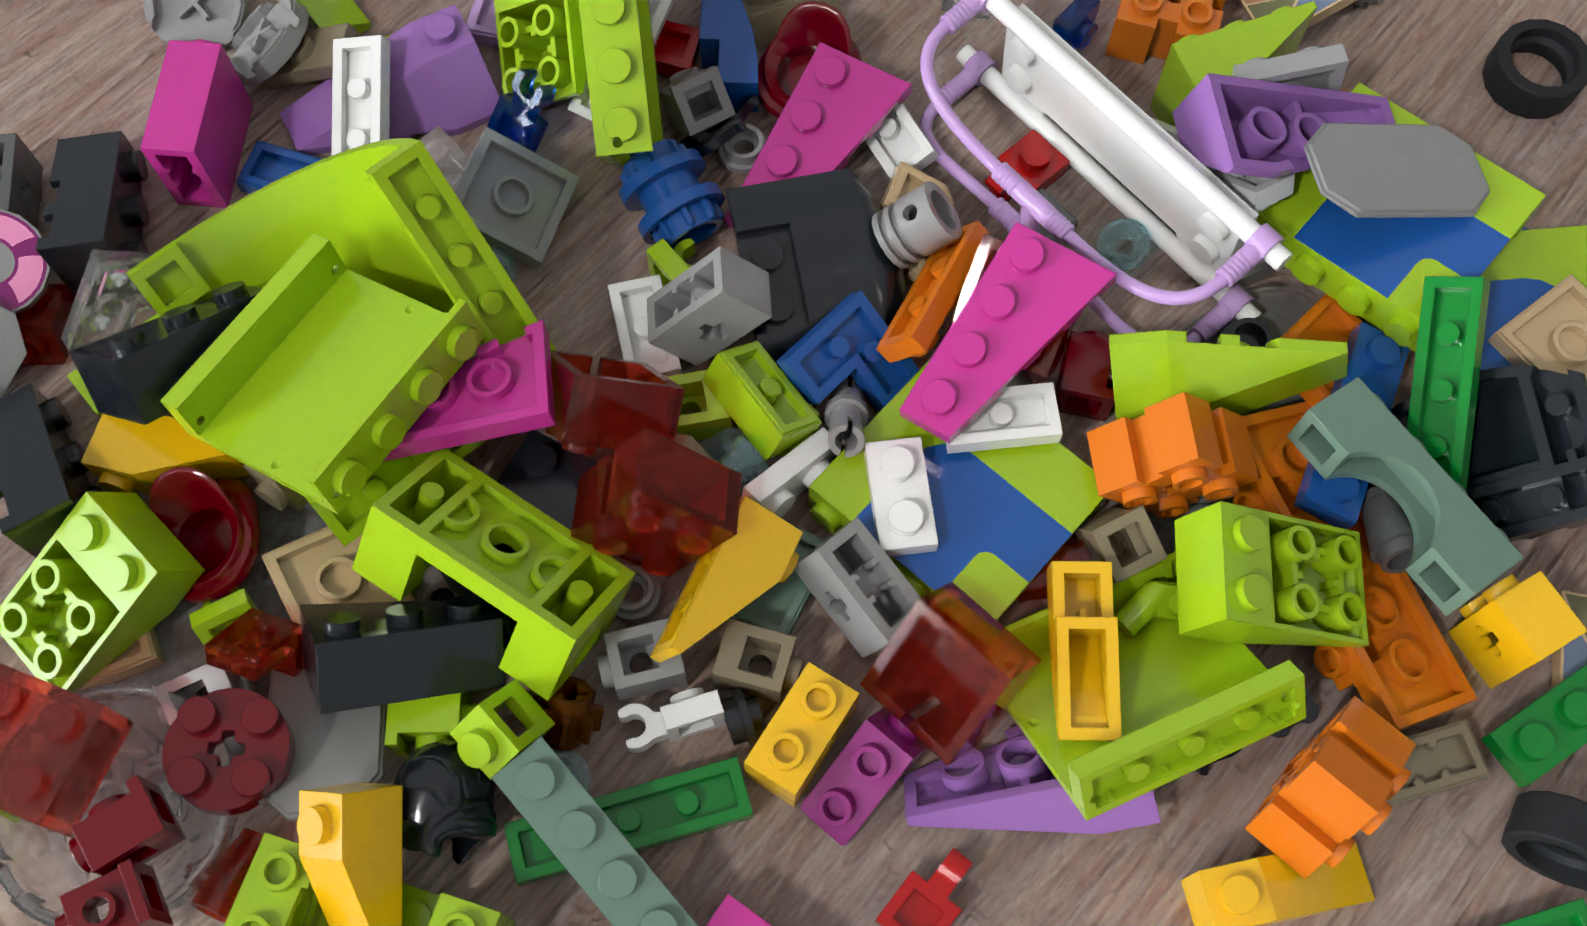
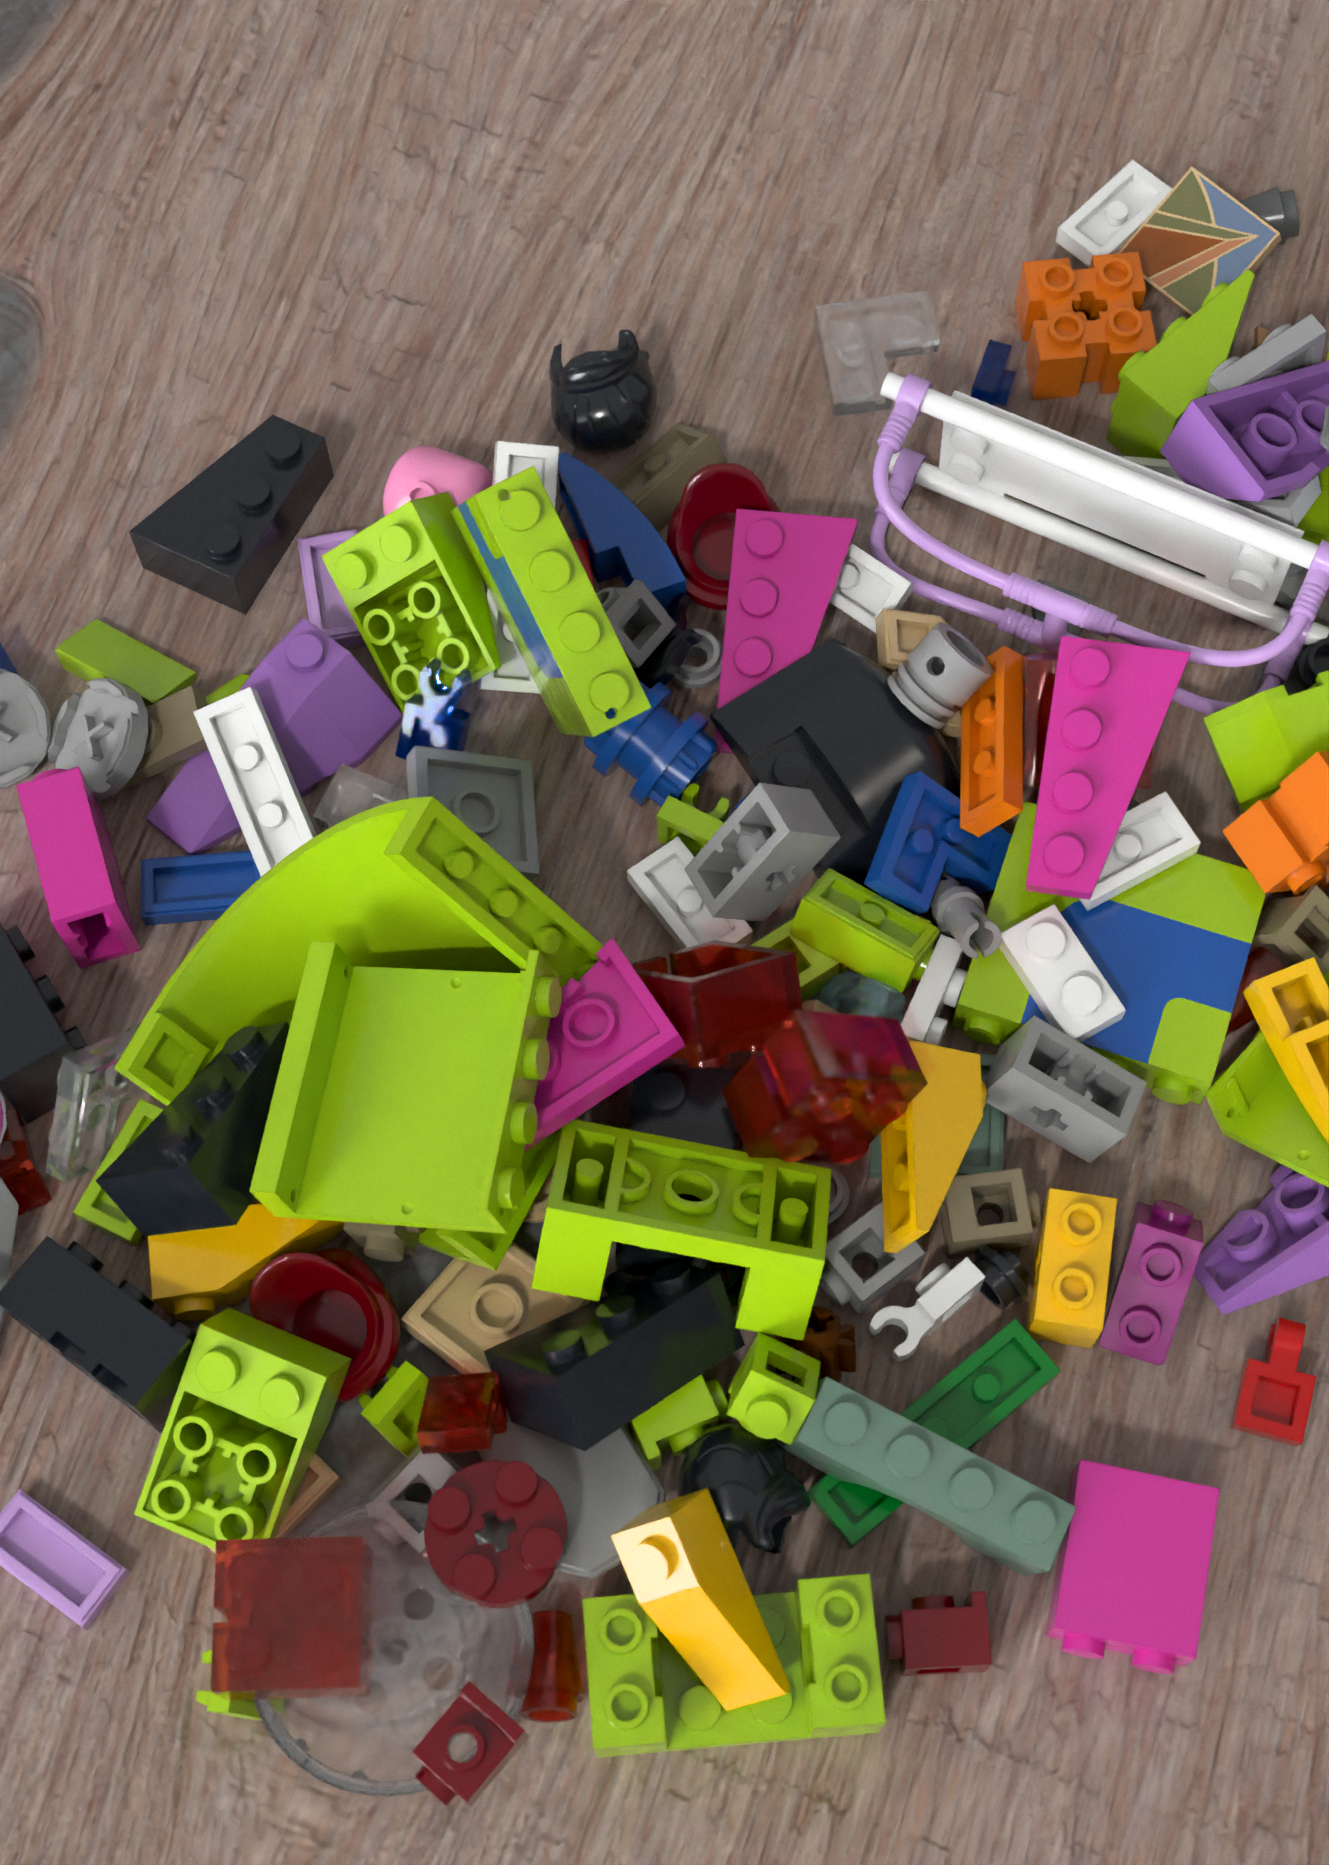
camera: 20 degrees left, 0 degrees up
dark red brick [68,774,186,876] -> none
clear red piece [860,582,1042,766] -> none
red plate [985,129,1070,202] -> none
dark red brick [1055,330,1115,422] -> none
clear light blue plate [1097,218,1151,271] -> none

